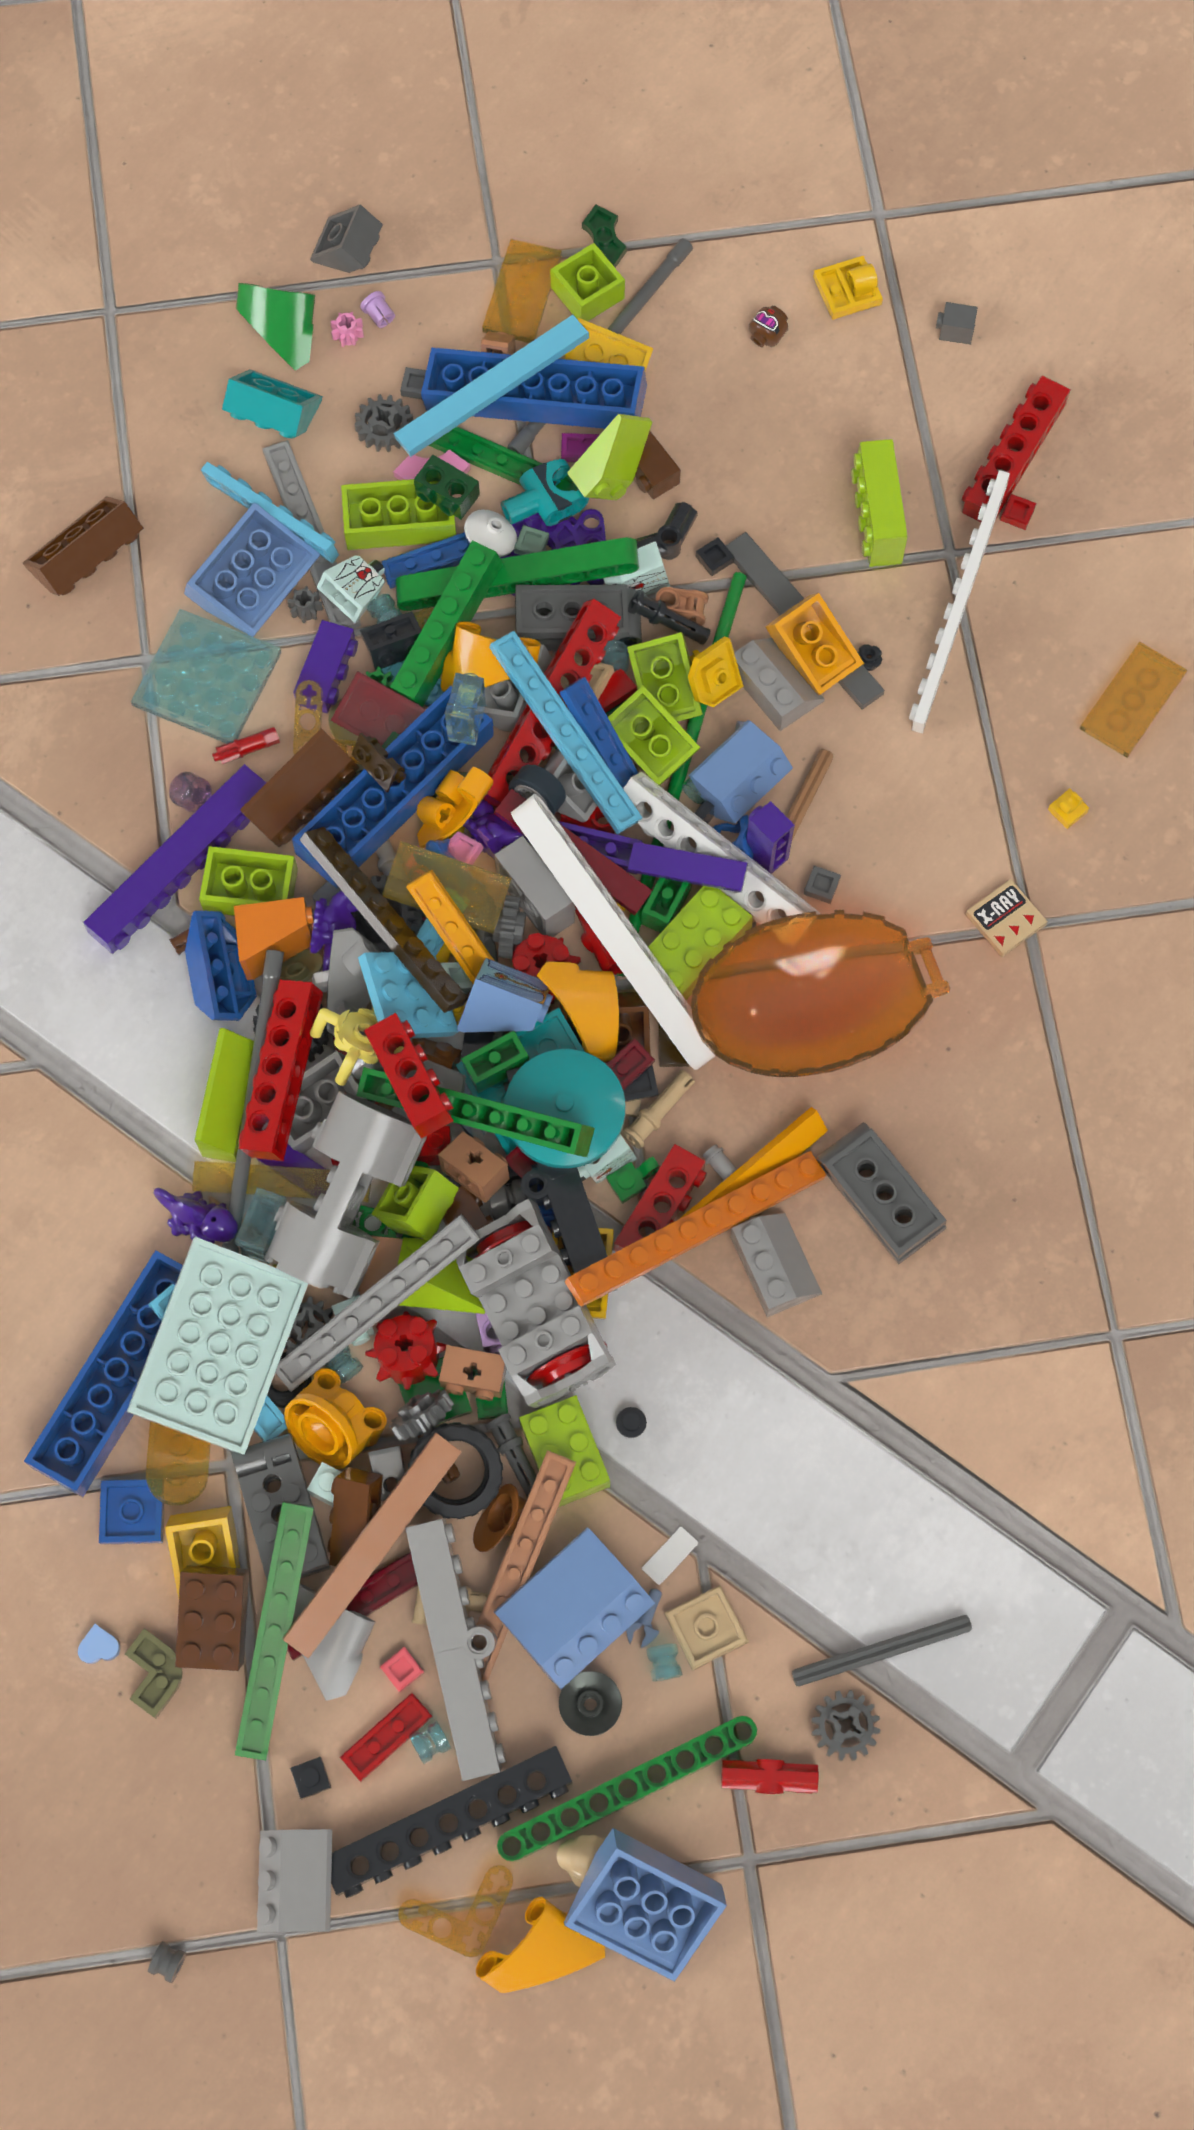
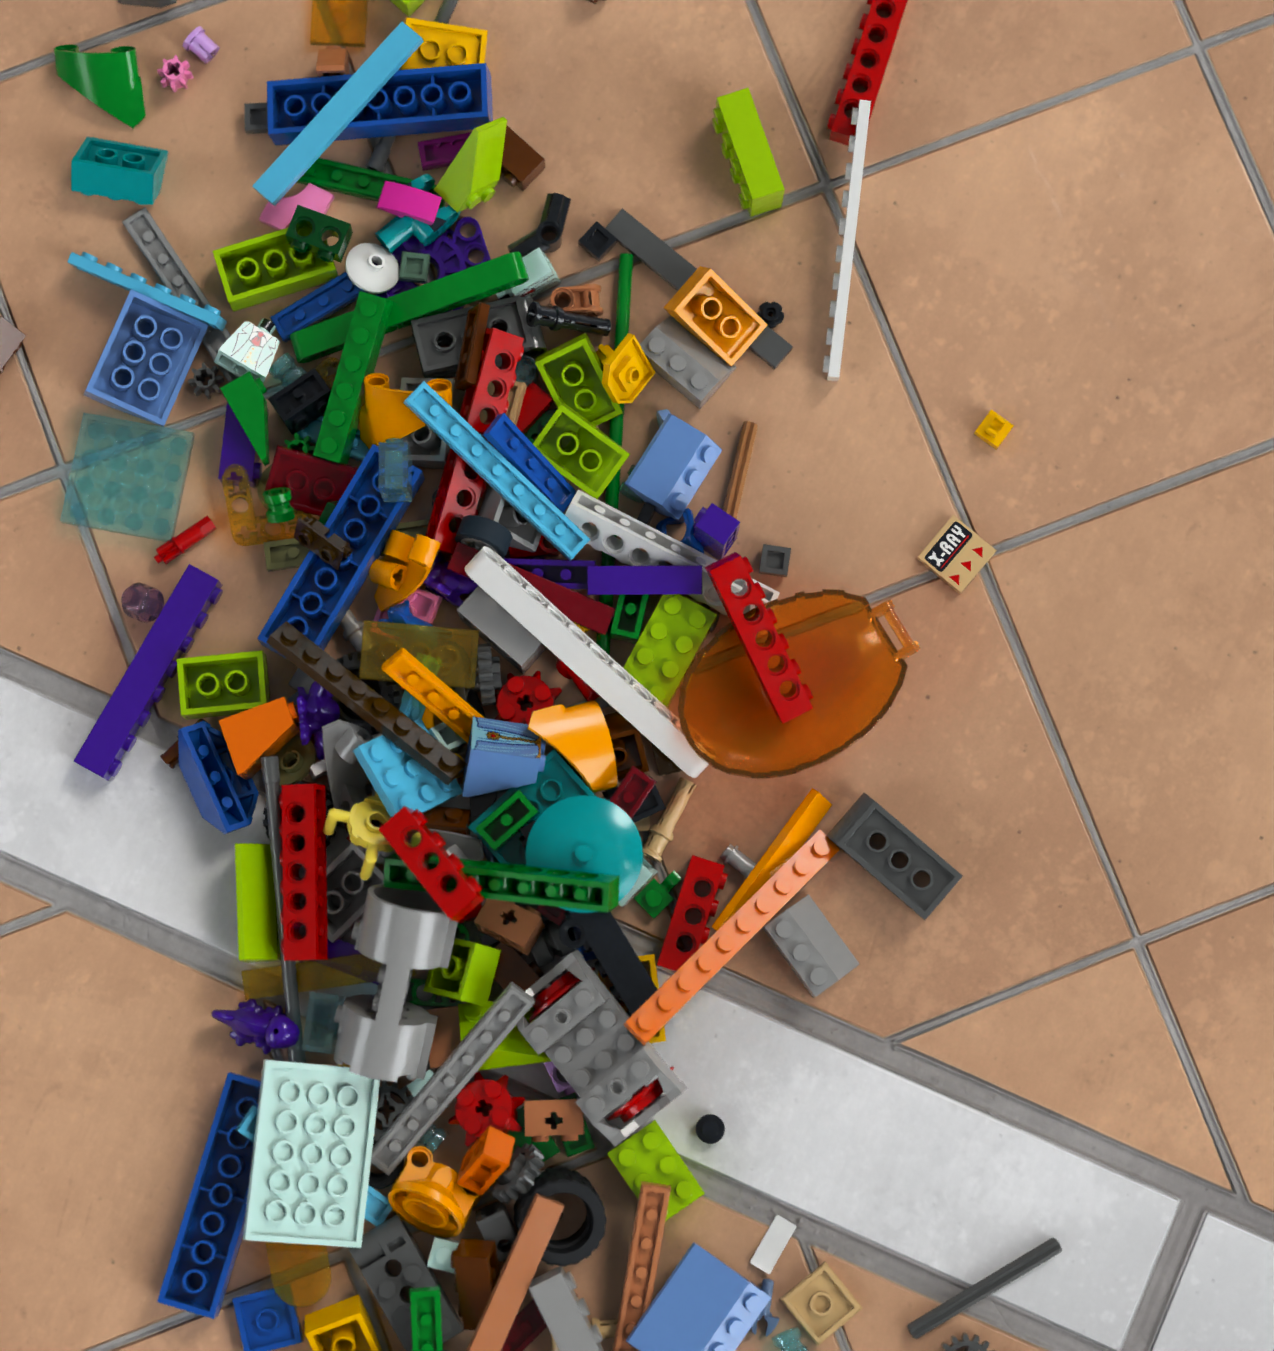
camera: 15 degrees left, 10 degrees up
reddish brown slope [240,728,360,847] -> none
dark grey gear [355,394,413,452] -> none
dark orange piece [473,1484,527,1552] -> none
dark grey pin [485,1413,537,1498] -> none
red tile [1000,494,1037,530] -> none
clear yellow tile [1080,641,1187,758] -> none
none -> green slope [220,371,270,466]
none -> green wheel [262,487,295,523]
none -> dark pink slope [376,181,442,226]
none -> reddish brown tile [454,302,490,391]
none -> orange brick [456,1126,515,1196]
none -> red brick [705,552,813,724]

